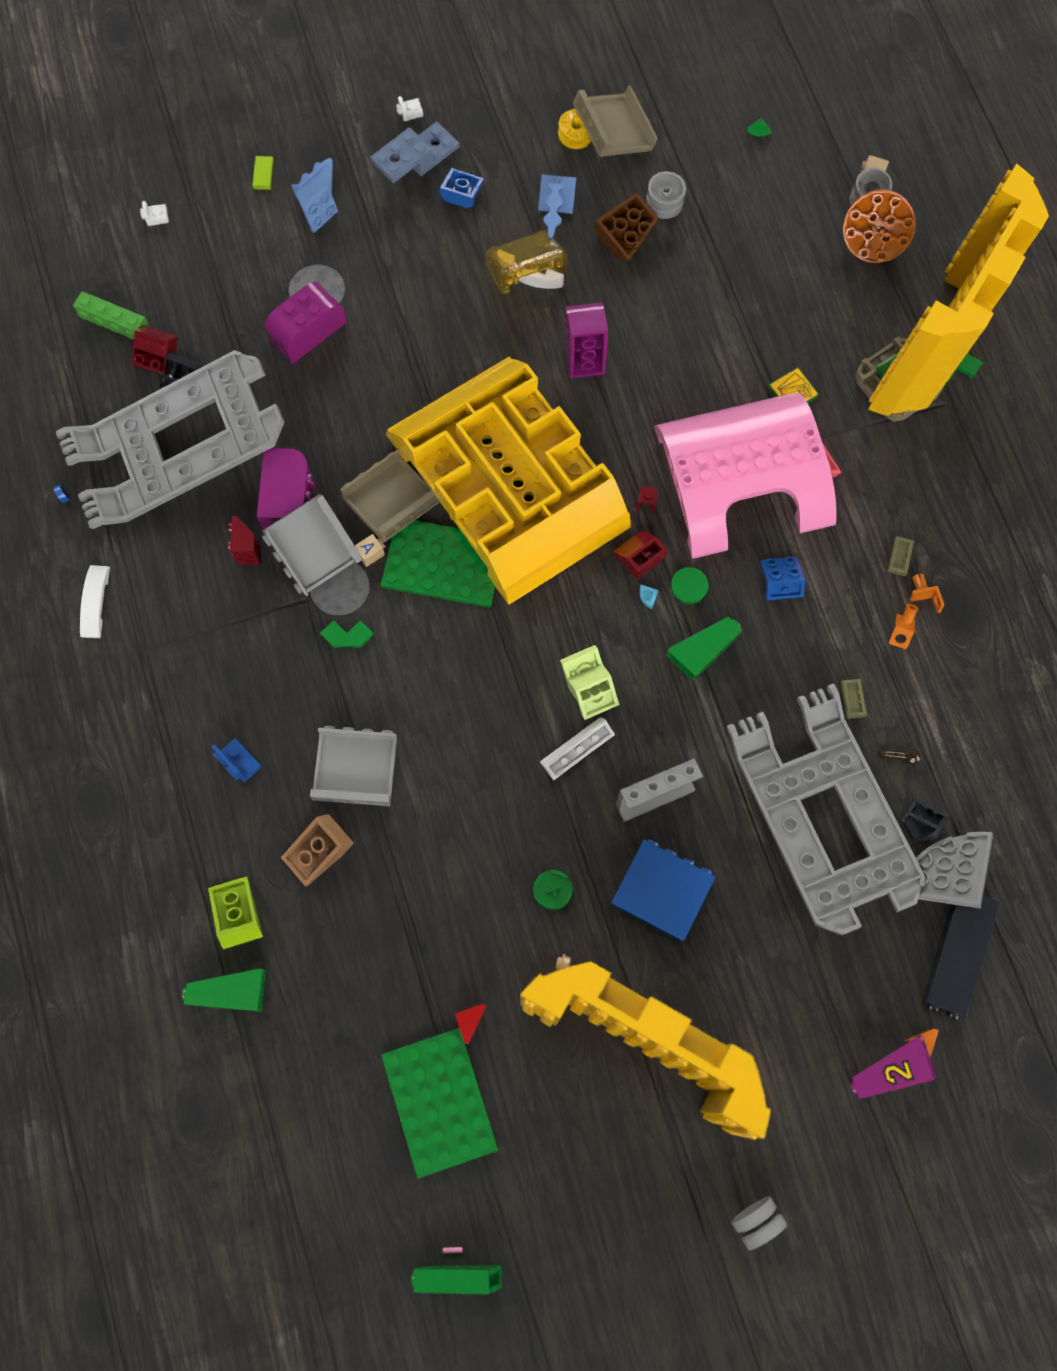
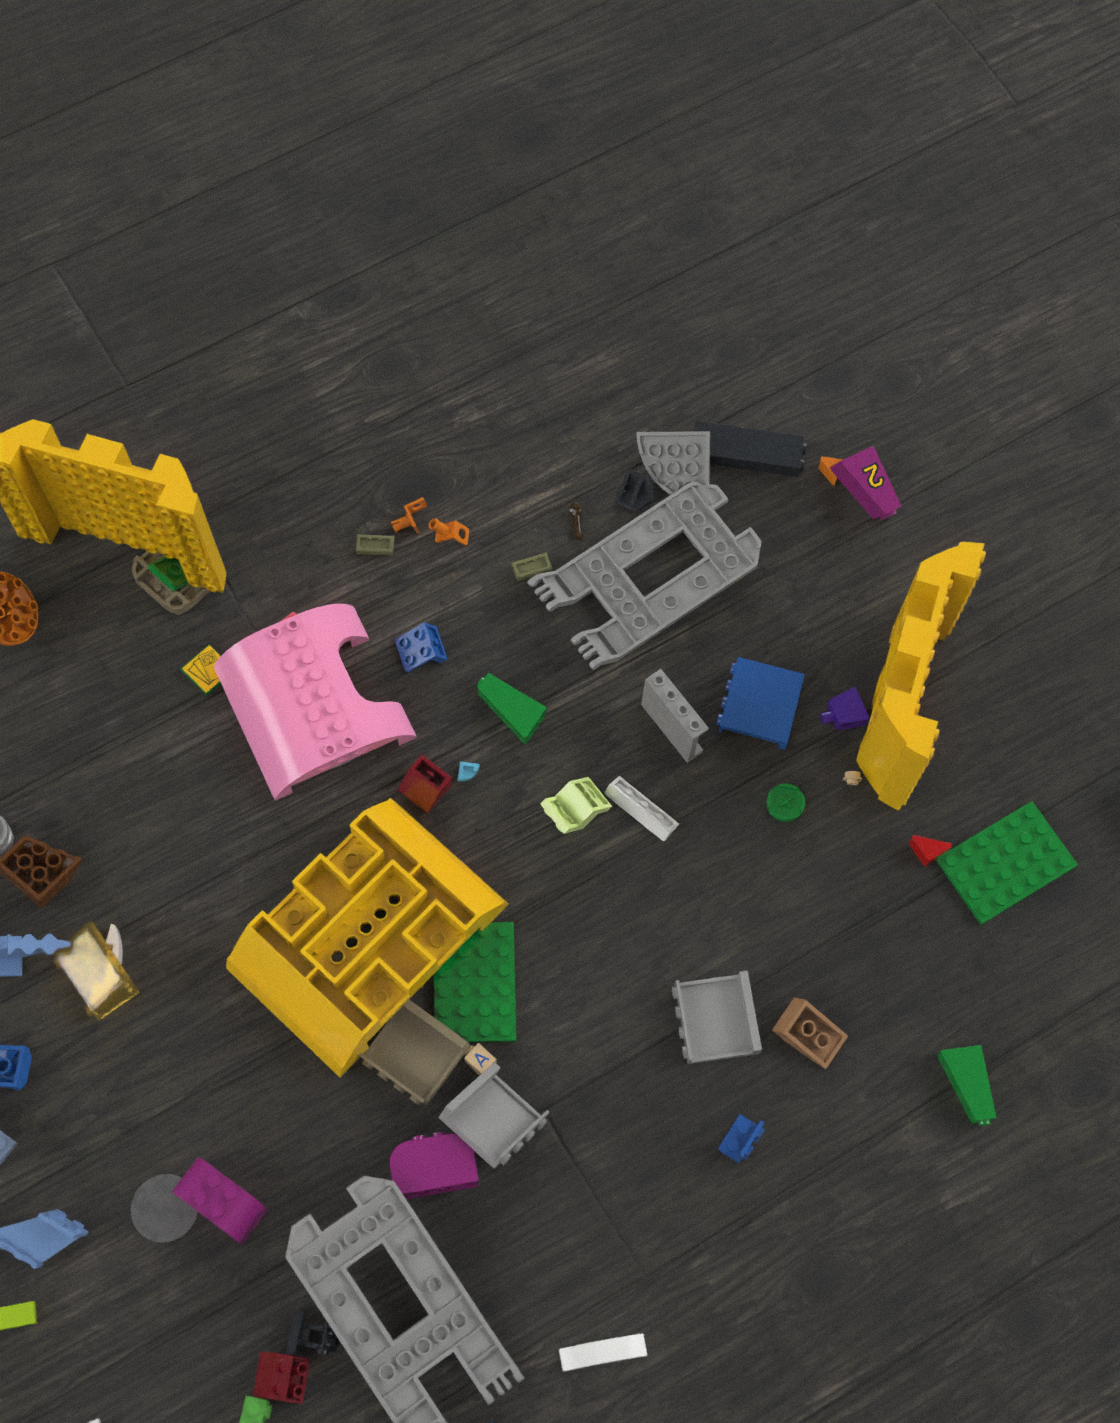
camera: 105 degrees left, 5 degrees down
lime slope [208,876,263,949] -> none
dark red slope [228,516,261,565] -> none
flat silver sticker [310,562,369,615] -> none
green tile [320,620,374,648] -> none
magenta brick [564,302,608,378] -> none
dark red window [636,486,658,513] -> none
green tile [671,567,708,604] -> none
light grey wheel [731,1196,787,1250] -> none
none -> dark purple torso [820,687,870,730]

